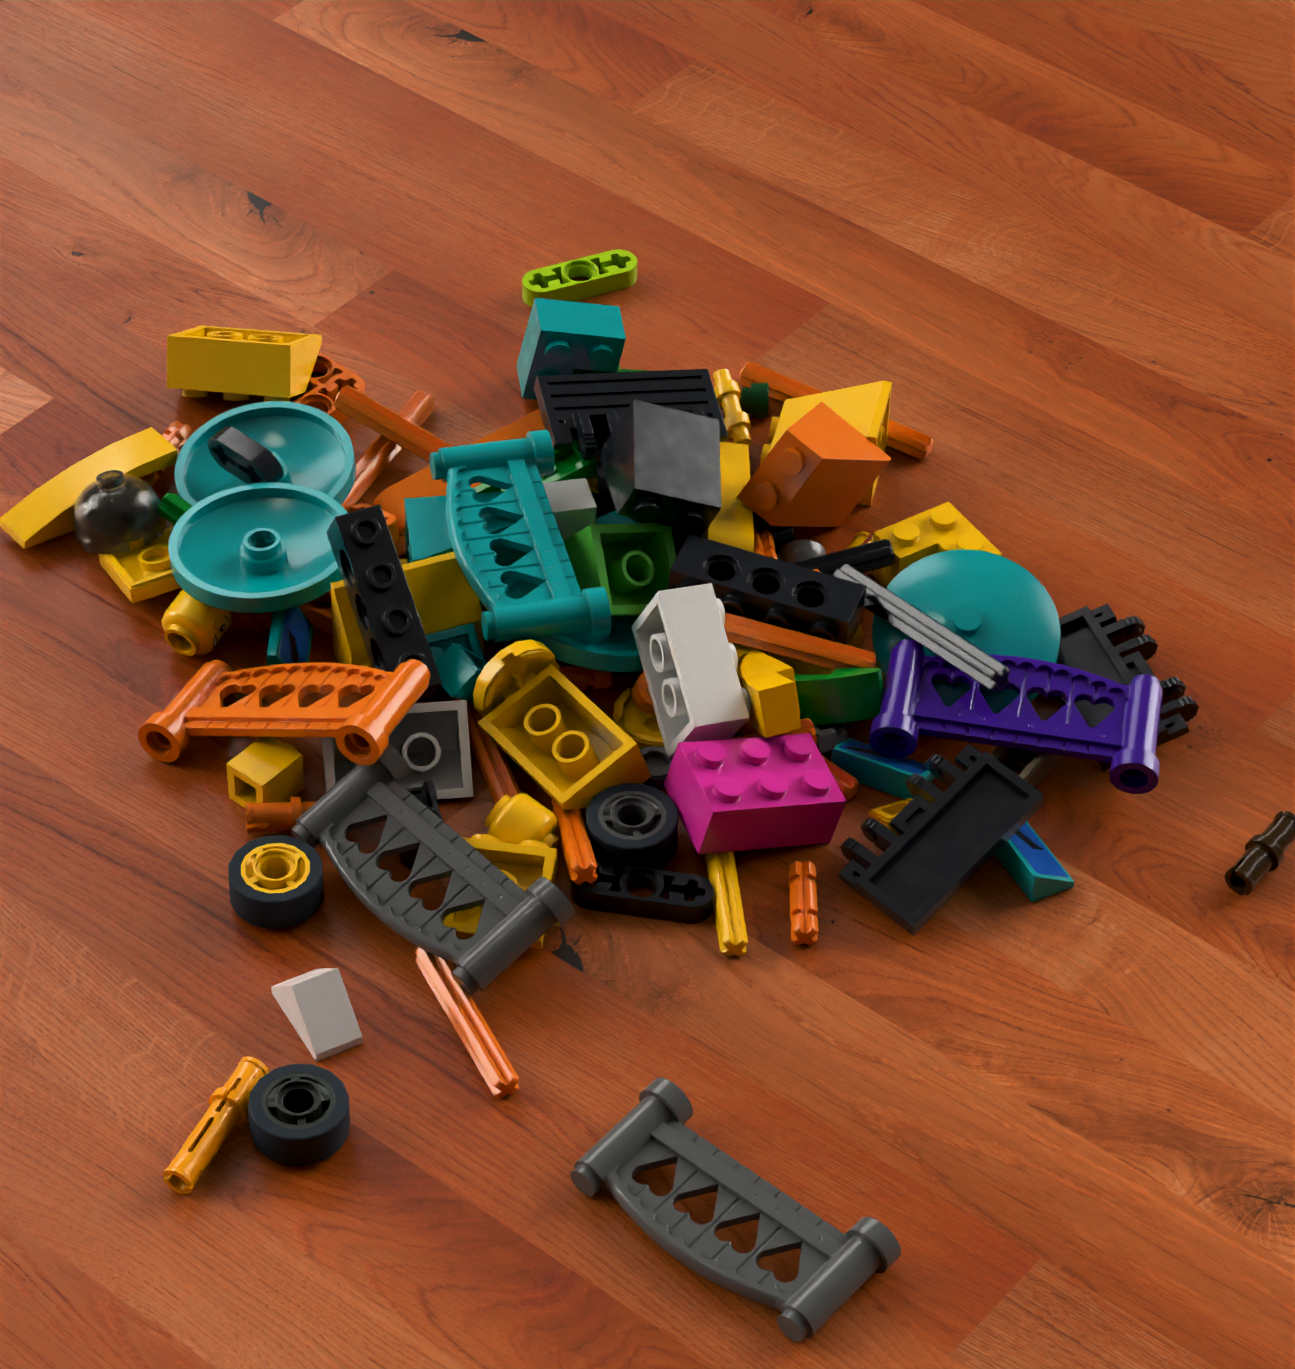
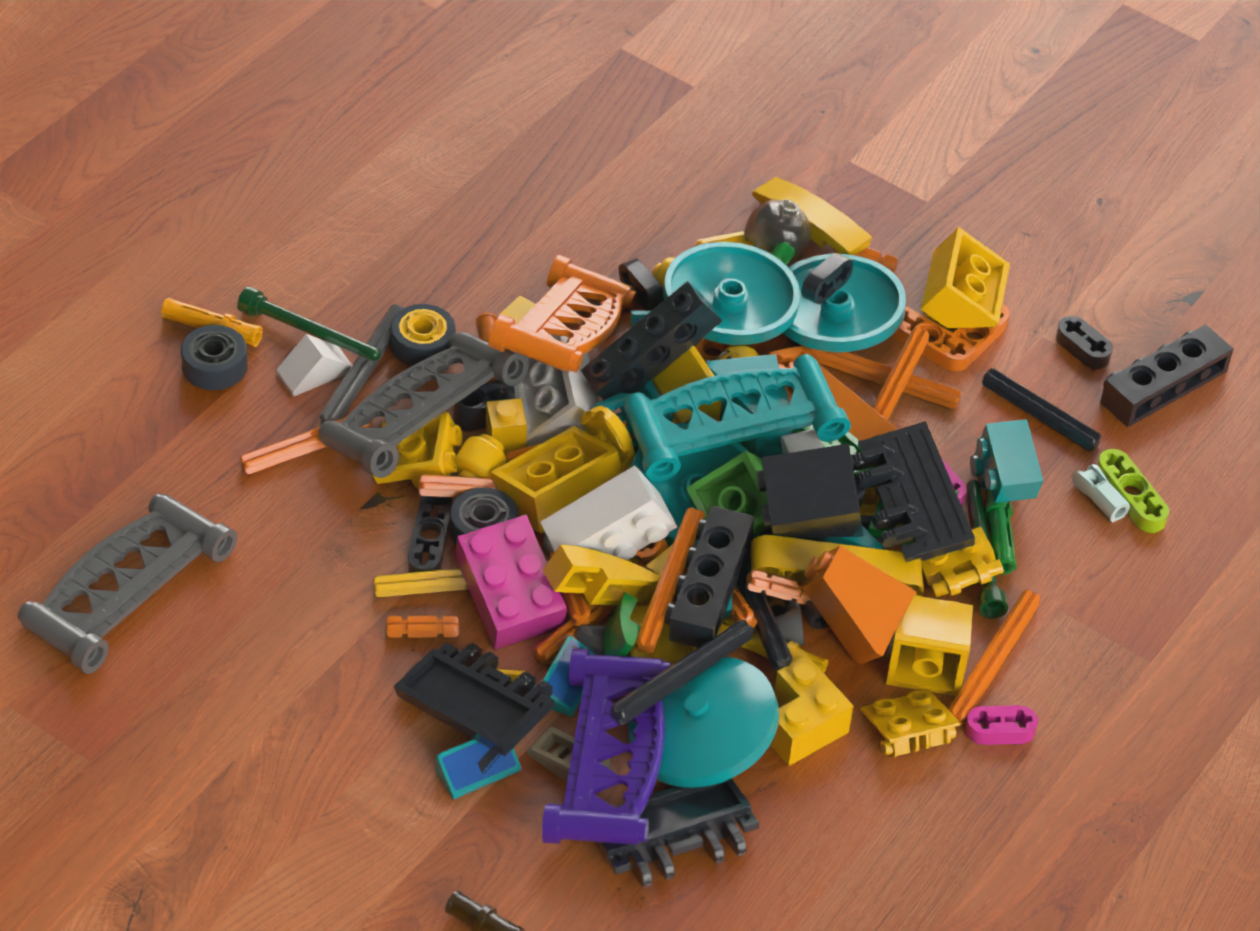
camera: 85 degrees right, 5 degrees up
none -> dark green piece [237,286,381,361]
none -> dark grey axle [319,304,405,425]
none -> yellow brick [486,398,527,454]
none -> black beam [618,258,664,311]
none -> yellow hinge [860,690,960,758]
none -> dark pink beam [965,705,1038,745]
none -> black axle [982,368,1102,451]
none -> black beam [1056,316,1113,369]
none -> light aqua bar [1073,464,1130,523]
none -> black brick [1100,324,1234,428]

